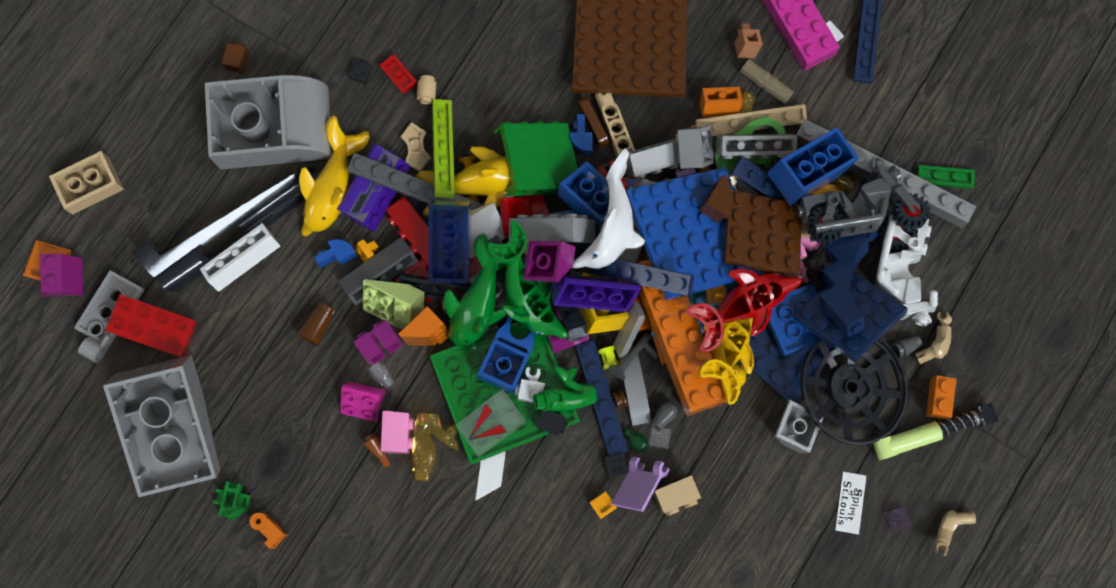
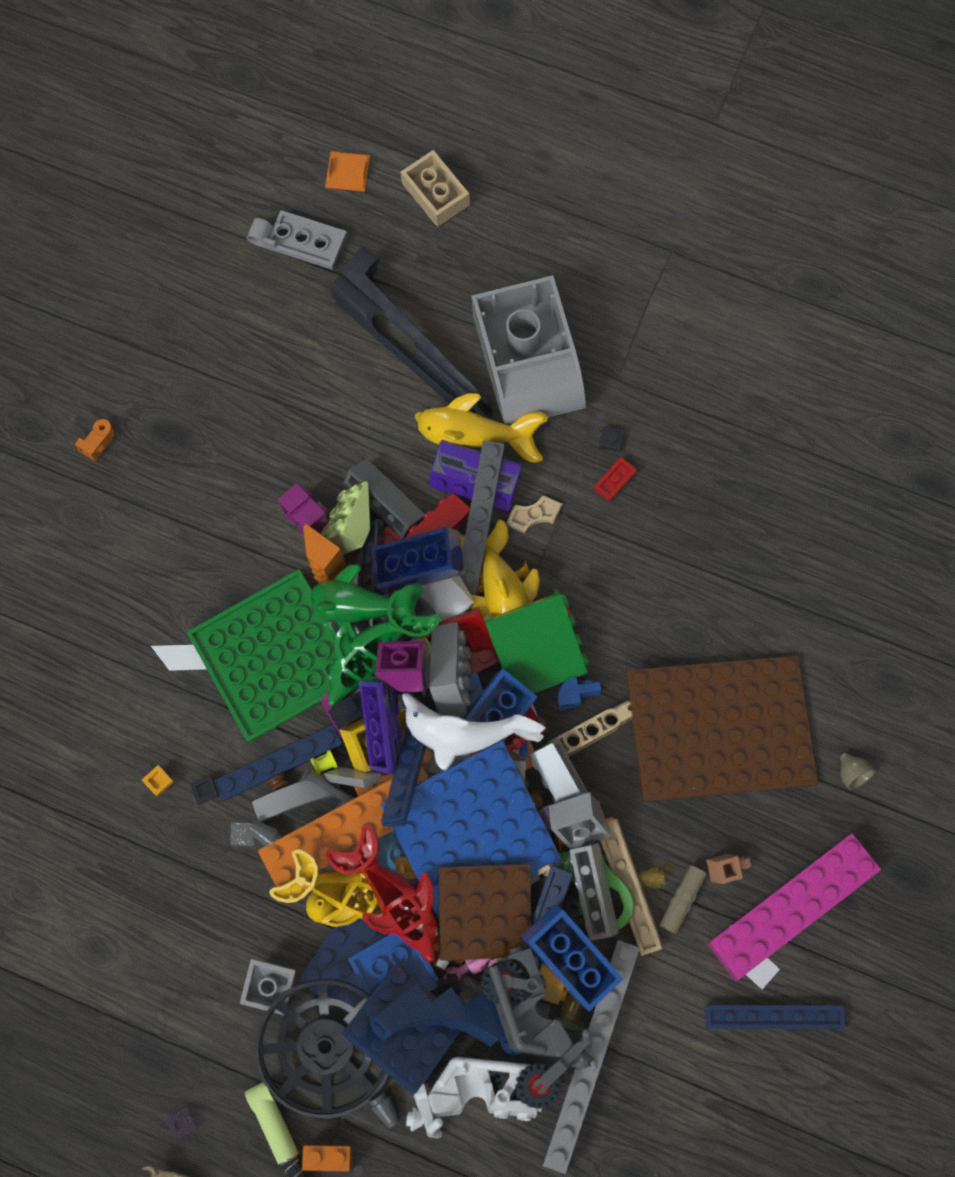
camera: 85 degrees right, 5 degrees down
magenta slope [40,254,83,297] -> none
light grey slope [103,355,220,497] -> none
red brick [105,294,198,357] -> none
white brick [200,223,280,292] -> none
green piece [213,481,251,521] -> none
reddish brown brick [221,42,250,74] -> none
reddish brown plant [296,302,335,347] -> none
blue brick [314,239,358,267] -> none
dark pink bracket [341,381,386,422] -> none
light orange tile [355,239,378,263] -> none
dark orange cone [363,432,390,468] -> none
clear cone [368,360,395,389] -> none
bright pink slope [381,411,414,454] -> none
clear yellow piece [412,413,459,481] -> none
tan brick [417,75,436,105] -> none
lime plate [432,99,455,198] -> none
clear slope [456,389,526,457] -> none
blue brick [477,317,535,394] -> none
white brick [515,367,545,403] -> none
green piece [532,366,597,411] -> none
black brick [536,411,568,437] -> none
reddish brown beam [577,96,609,148] -> none
lavender flag [611,457,669,512] -> none
dark green cylinder [624,428,649,452] -> none
tan brick [653,476,701,516] -> none
orange brick [699,87,743,117] -> none
reddish brown slope [699,174,734,223] -> none
white sticker [835,472,866,534] -> none
tan arm [915,312,952,364] -> none
green tile [916,165,975,189] -> none

